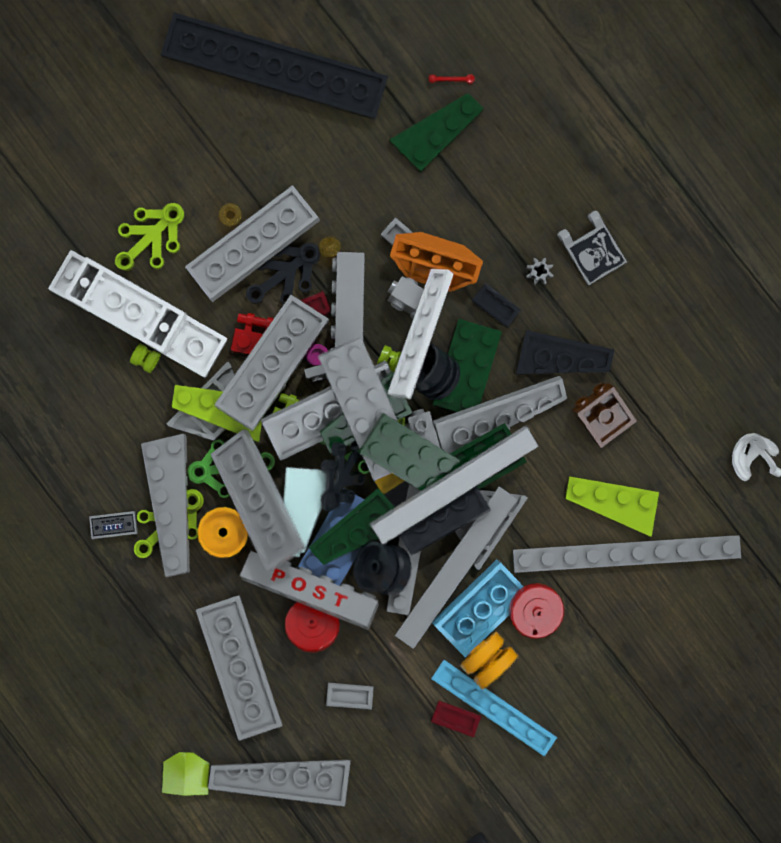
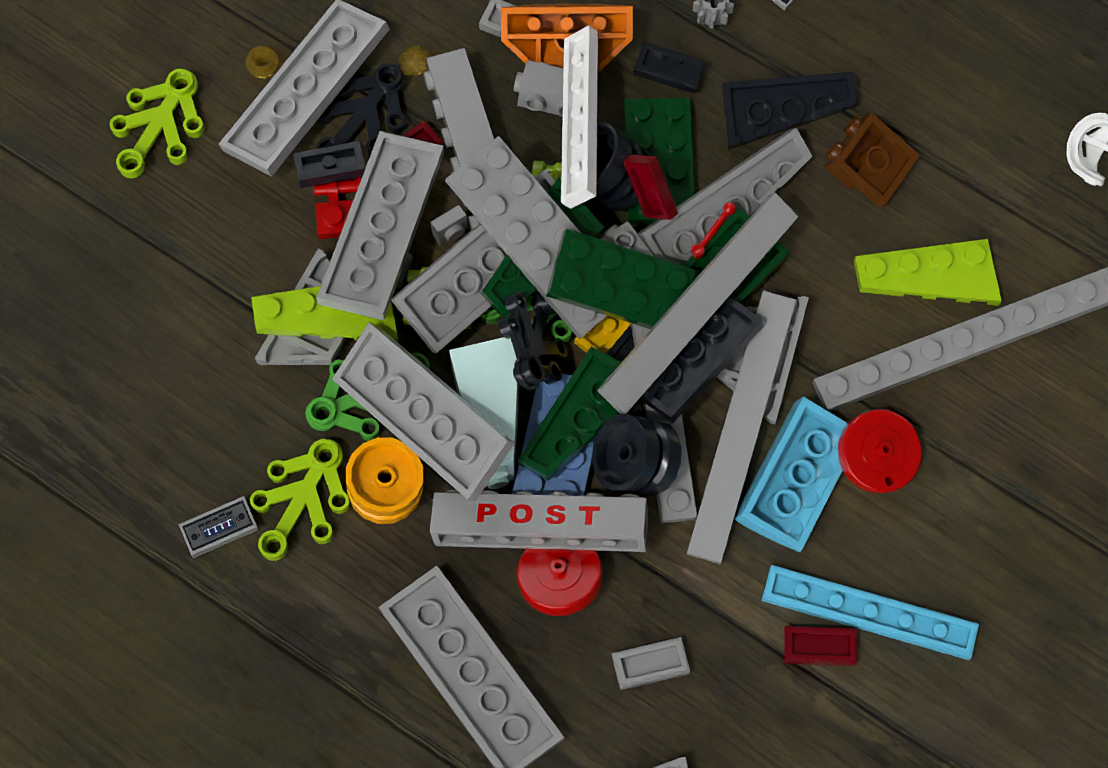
camera: 15 degrees left, 15 degrees down
white bracket [48,250,228,378] -> none
lime wheel [130,343,161,373] -> none
light grey wing [141,434,190,577] -> none
dark pink tile [306,344,328,367] -> none
light orange wheel [460,632,518,689] -> none
none -> black plate [293,141,366,188]
none -> dark red tile [623,155,678,220]
none -> red hinge [691,202,736,259]

